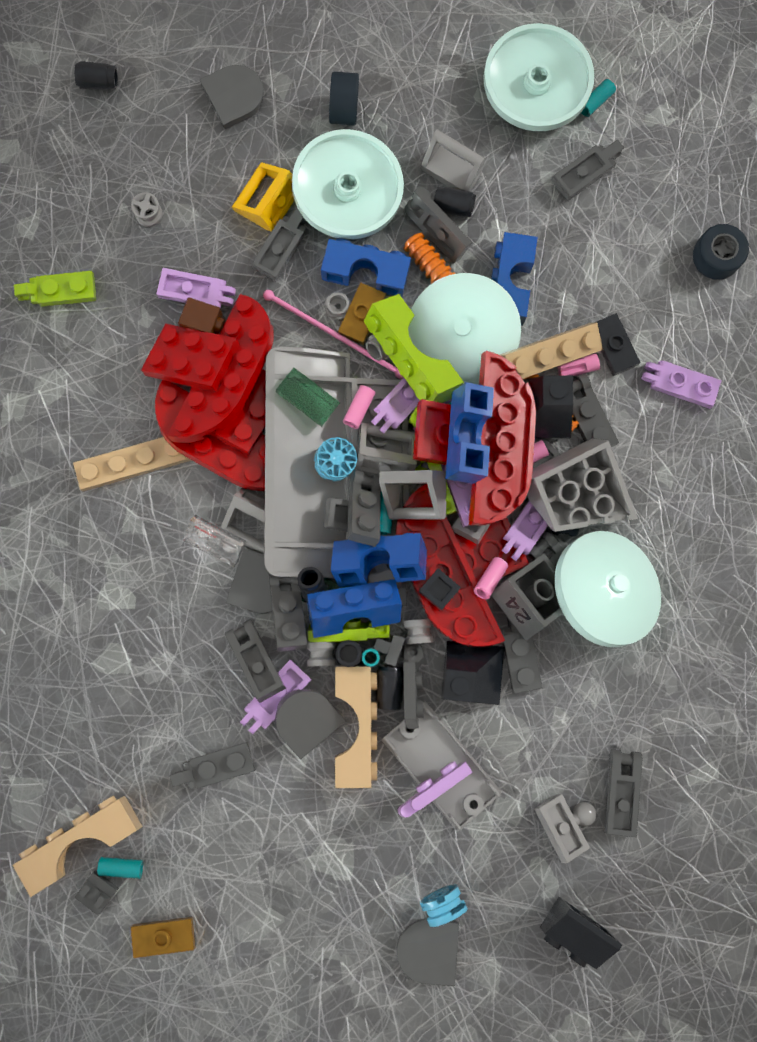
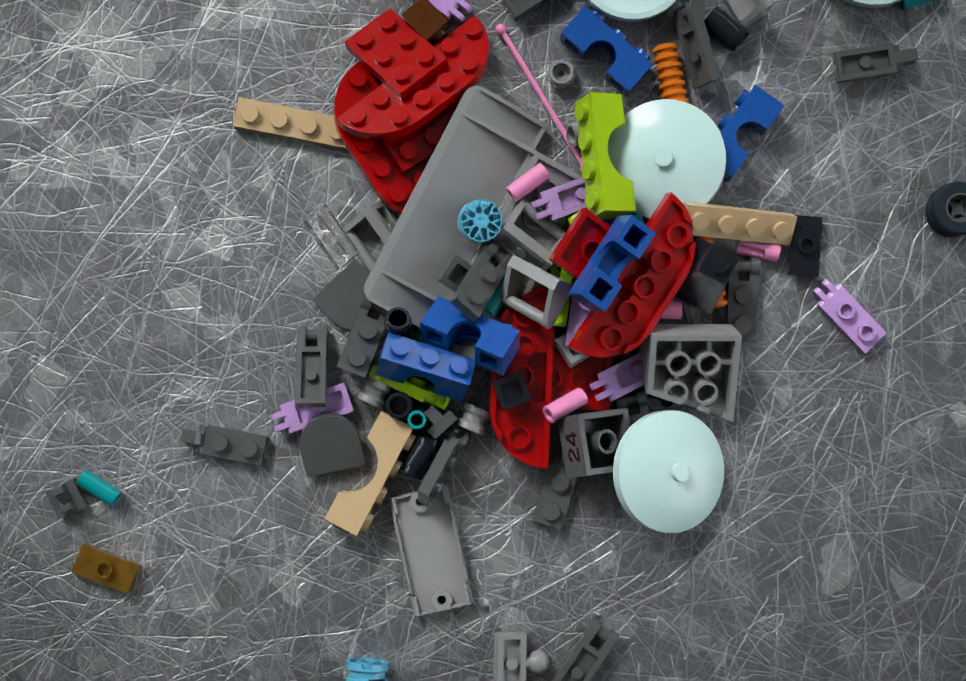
camera: 35 degrees right, 5 degrees up
tan arch [13,795,143,897] -> none
clear green tile [276,367,340,427] -> none
pearl gold plate [338,282,386,345] -> none
lavender hinge [398,761,472,817] -> none
black slope [441,641,504,705] -> none

